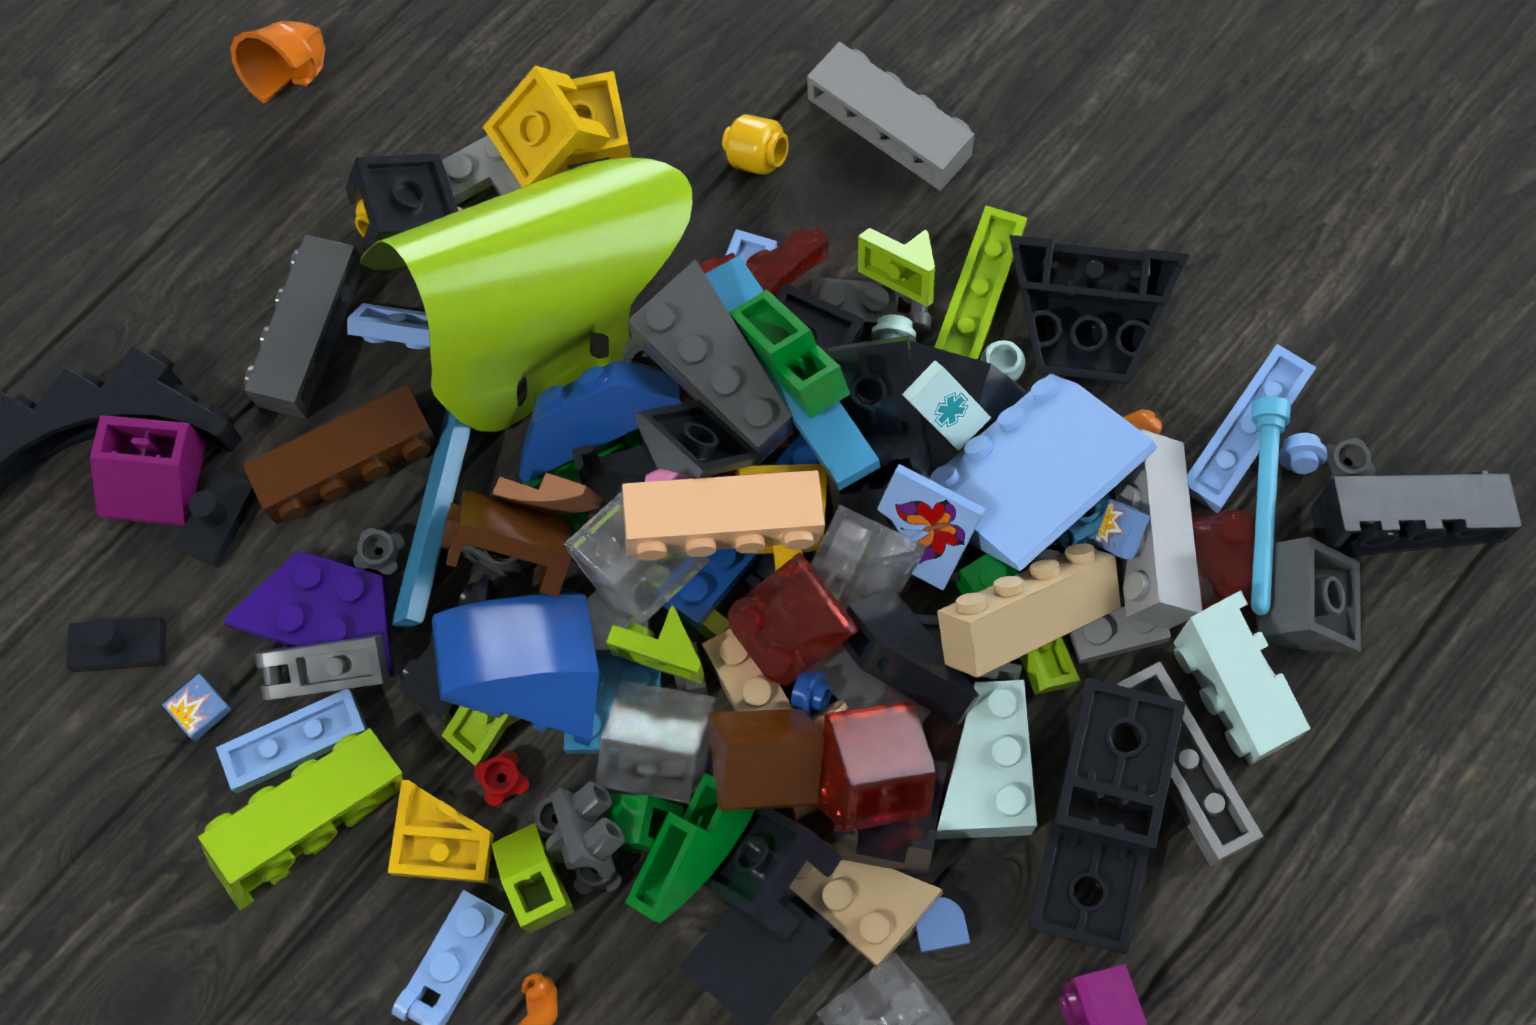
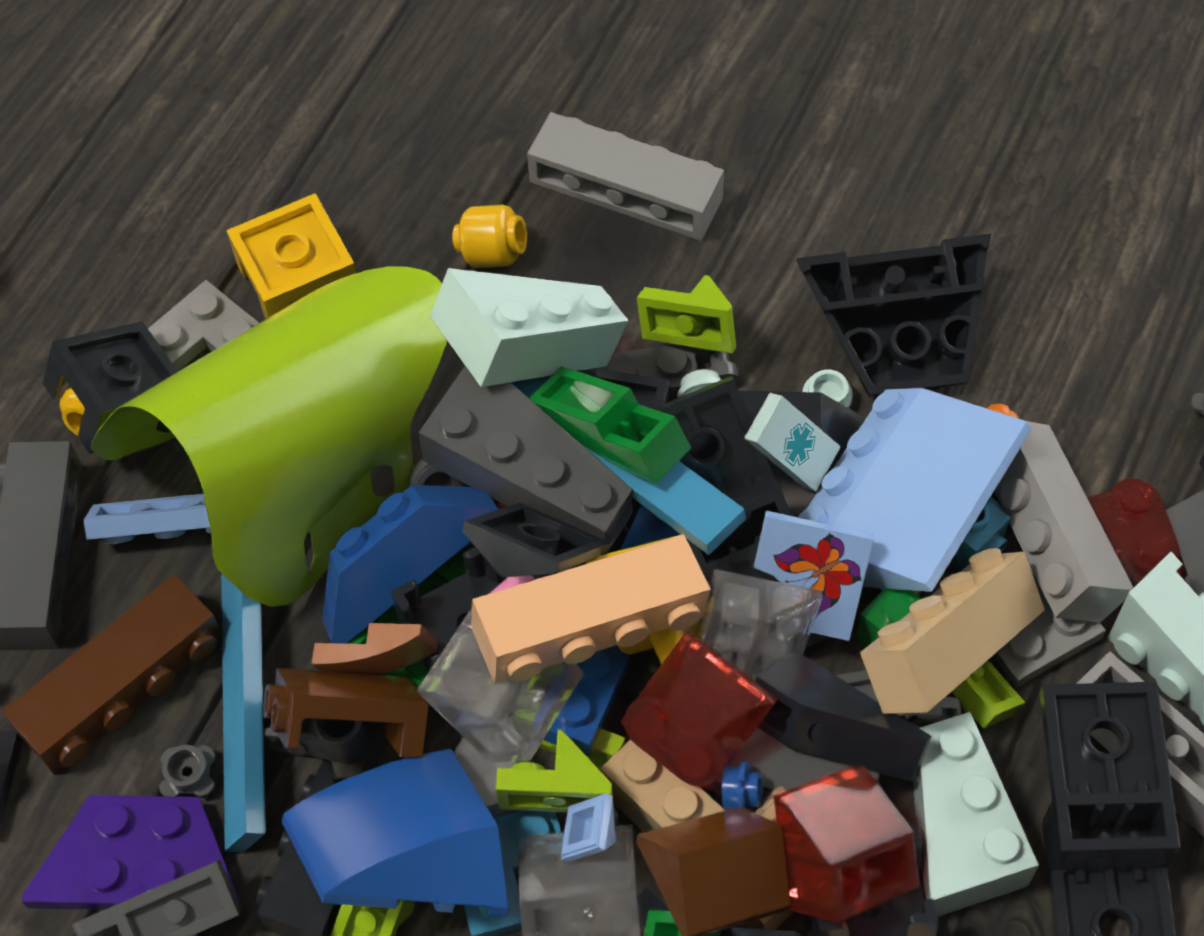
camera: 20 degrees left, 10 degrees down
yellow panel [483,66,611,187] -> none
lime plate [935,206,1027,360] -> none
medium blue tile [1093,499,1150,561] -> none
light blue plate [1187,344,1316,514] -> none
medium azure piece [1251,396,1291,615] -> none
light blue plate [1279,433,1327,474] -> none
none -> light aqua wedge [430,268,628,387]
none -> light blue slope [561,793,616,863]

